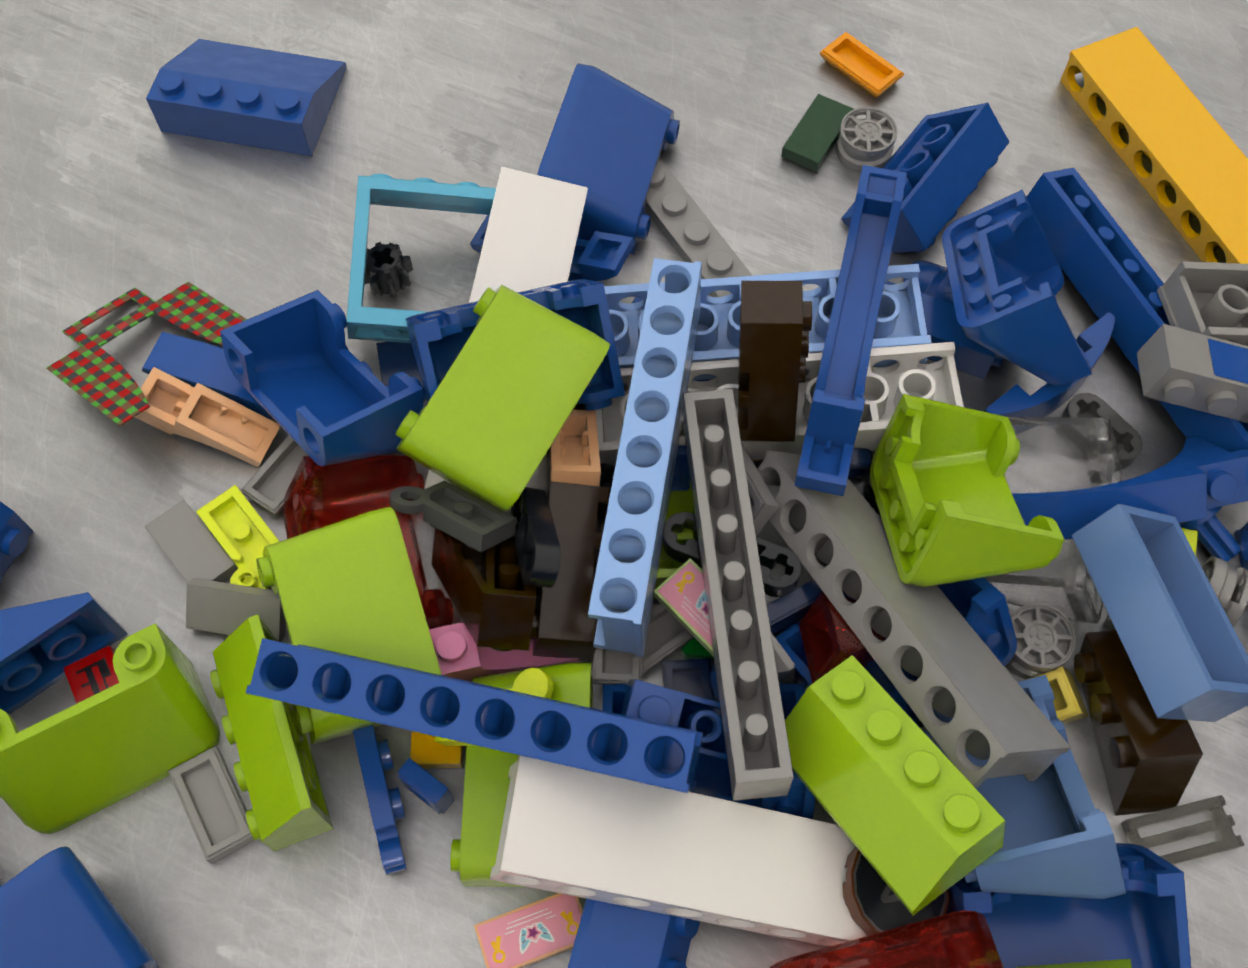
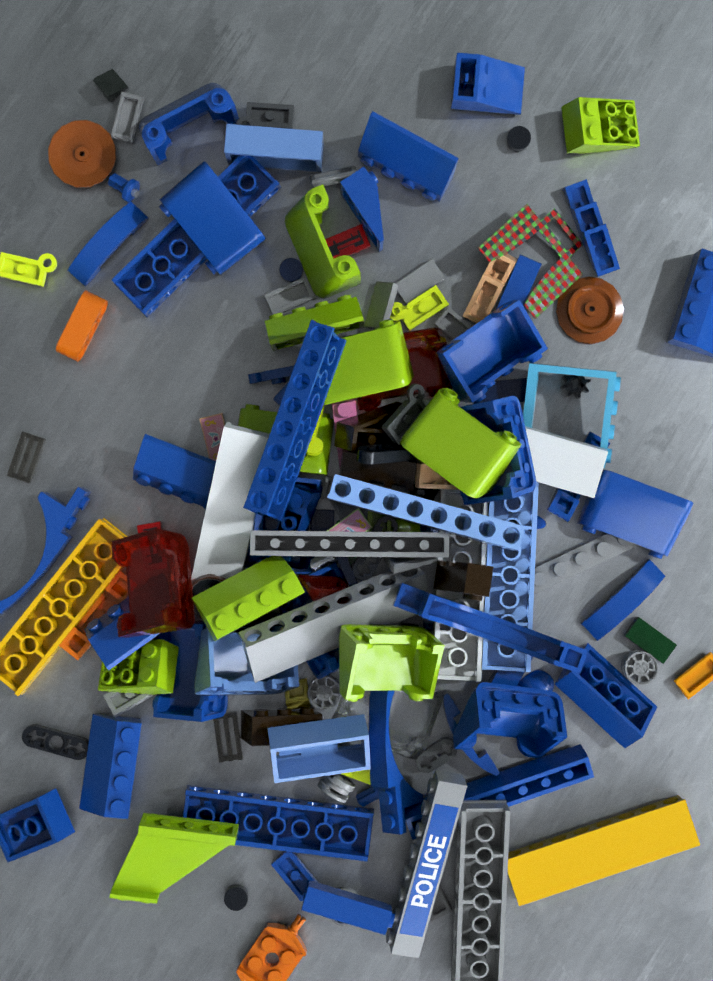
camera: 90 degrees right, 25 degrees up
none -> dark blue tile [279,258,303,283]
none -> dark orange piece [556,276,624,344]
none -> blue slope [563,179,620,277]
none -> blue slope [581,559,665,641]

